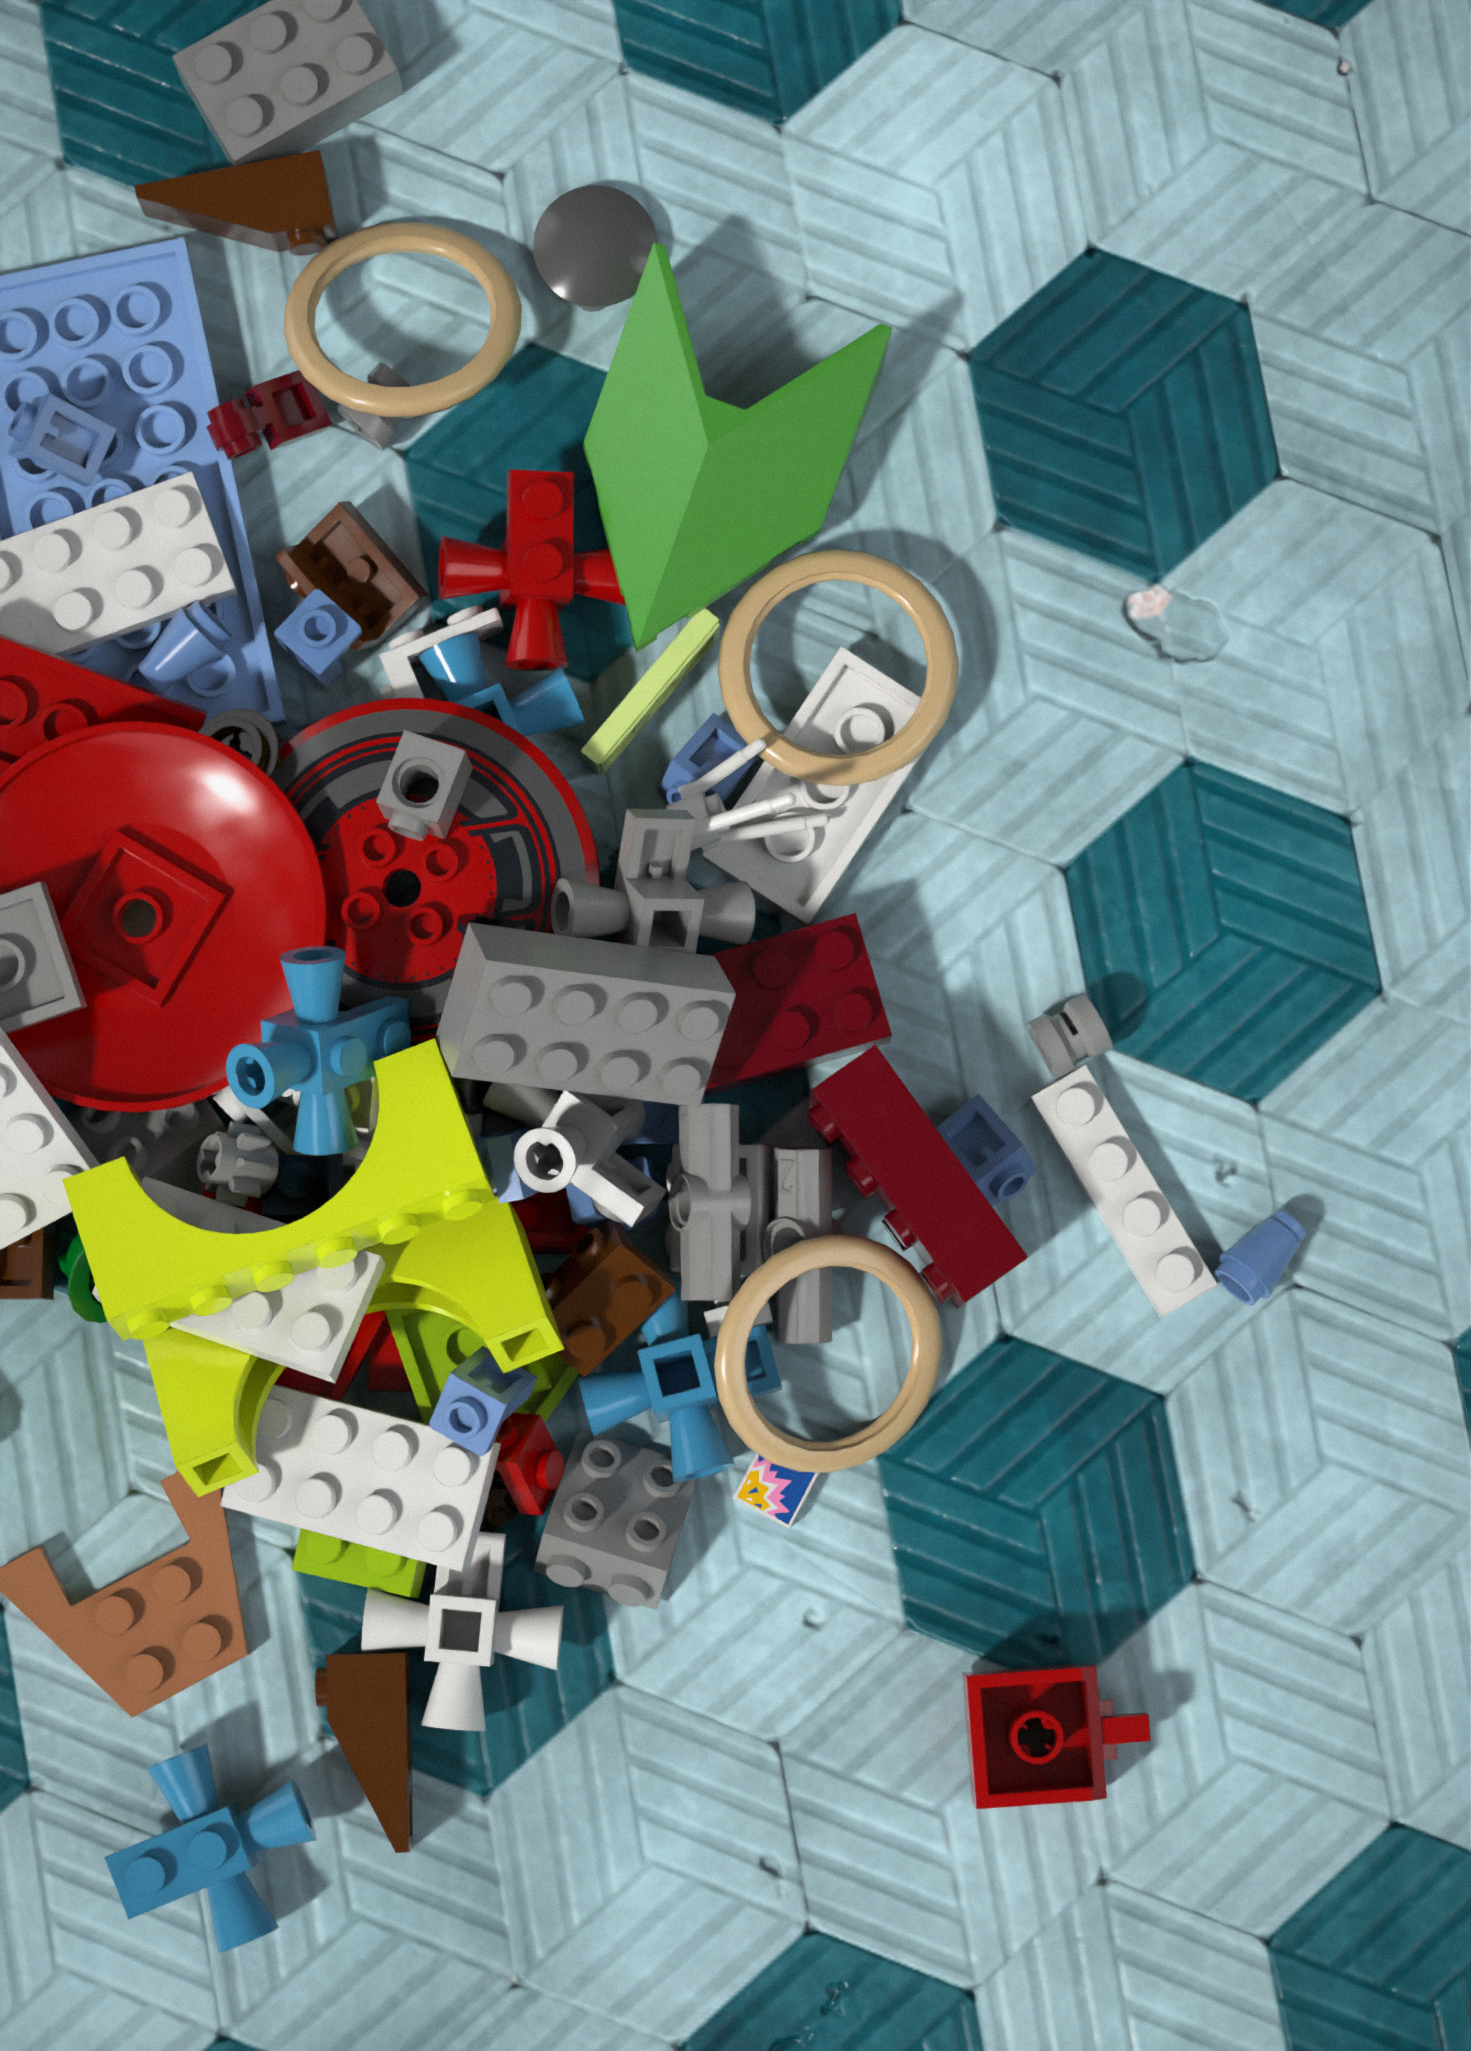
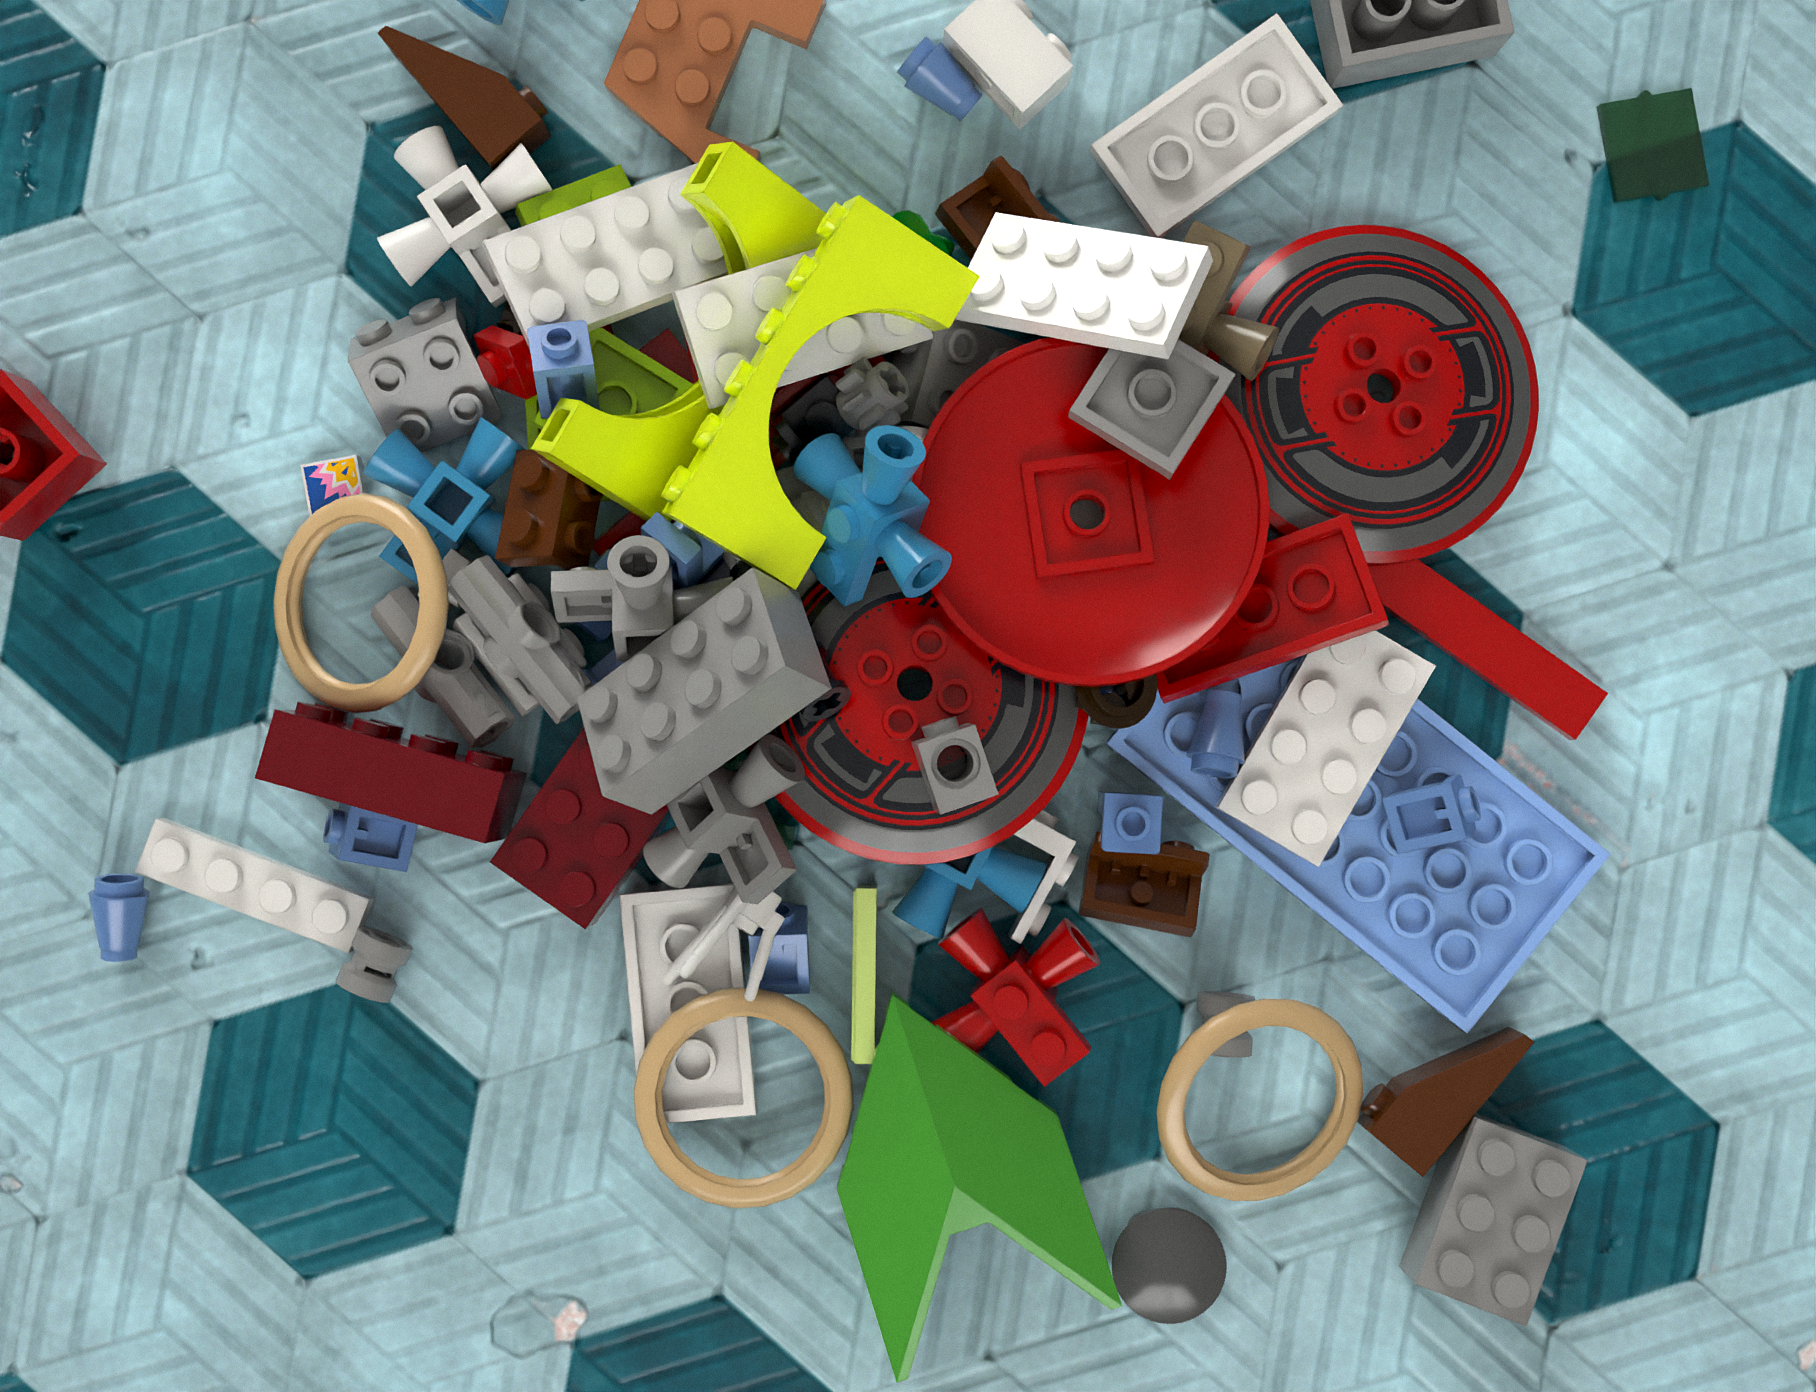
camera: 145 degrees right, 5 degrees up
dark red plate [206,370,332,460] -> none

